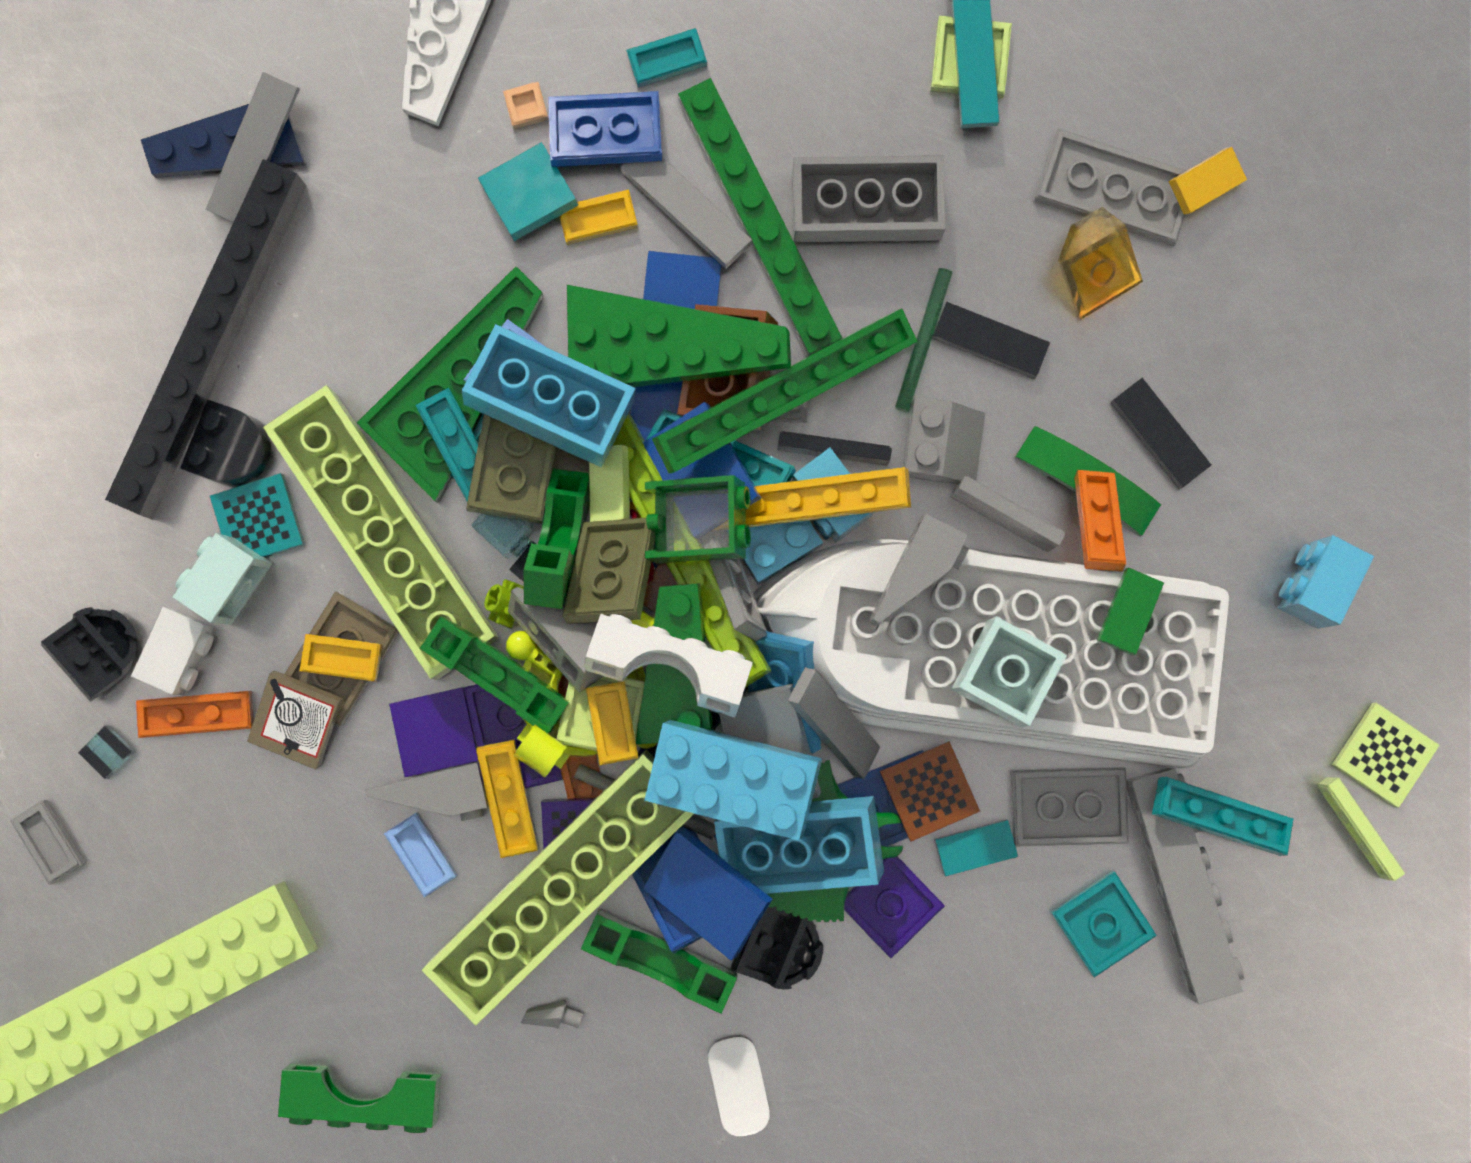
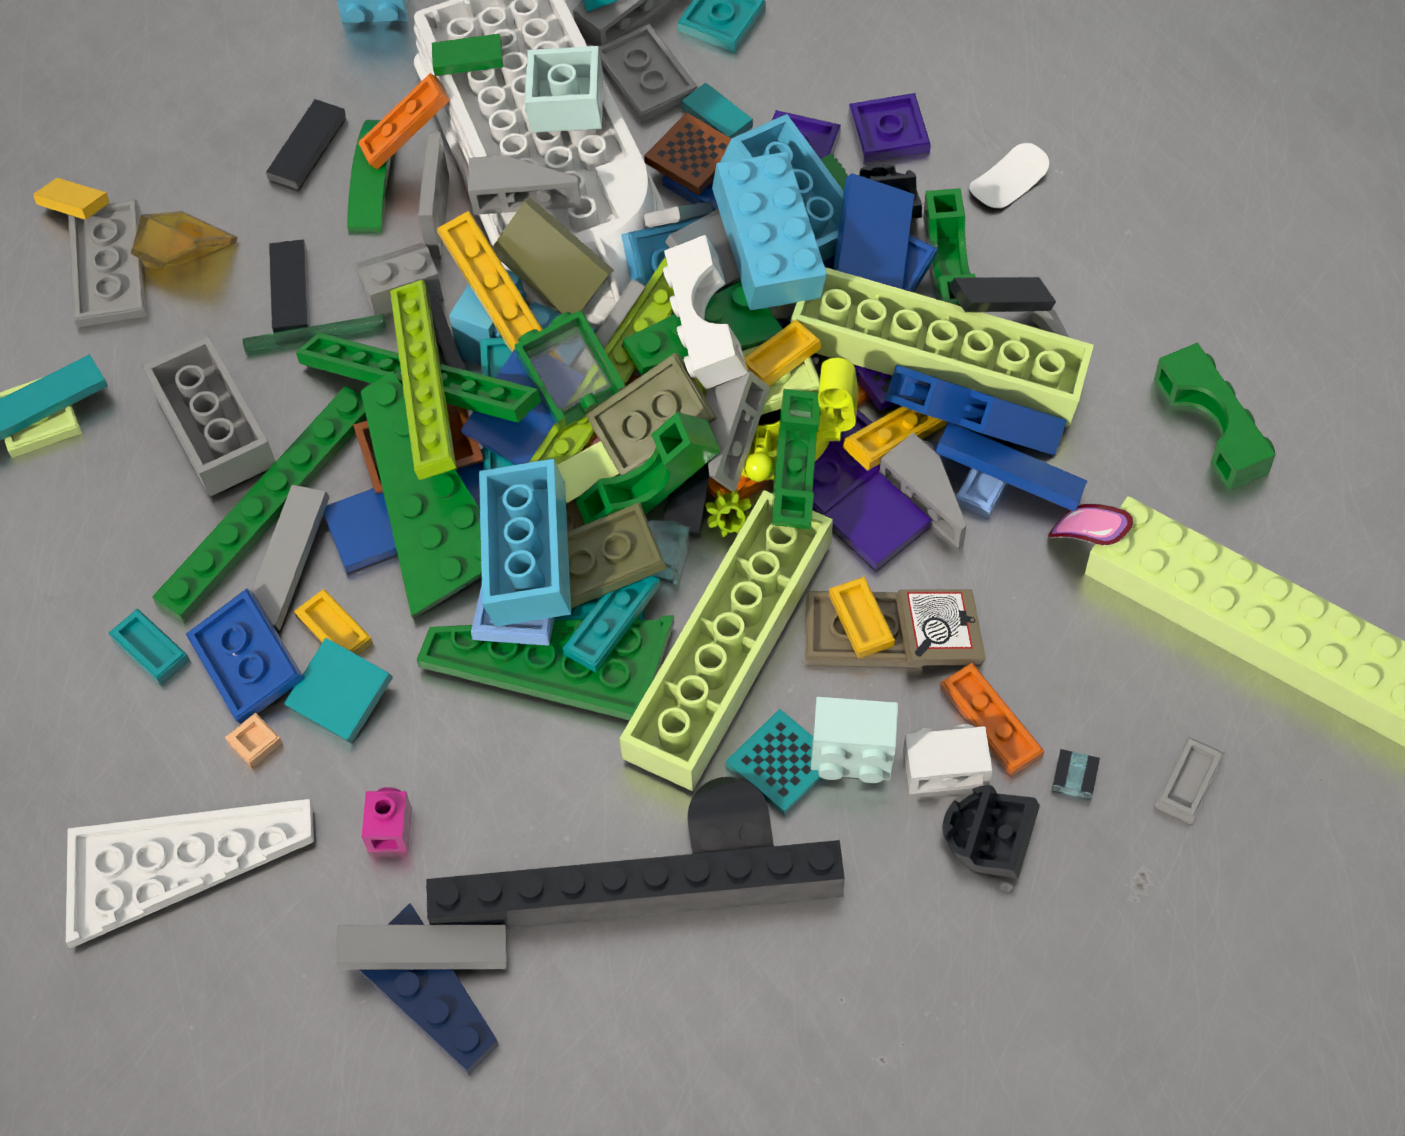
camera: 115 degrees left, 25 degrees down
none -> dark pink brick [361,787,412,852]
none -> lime tile [390,280,456,480]
none -> olive tile [492,197,614,314]
none -> dark purple tile [849,93,931,163]
none -> blue slope [885,364,1067,456]
none -> blue tile [935,422,1087,511]
none -> black tile [949,277,1056,312]
none -> sticker [1048,504,1133,546]

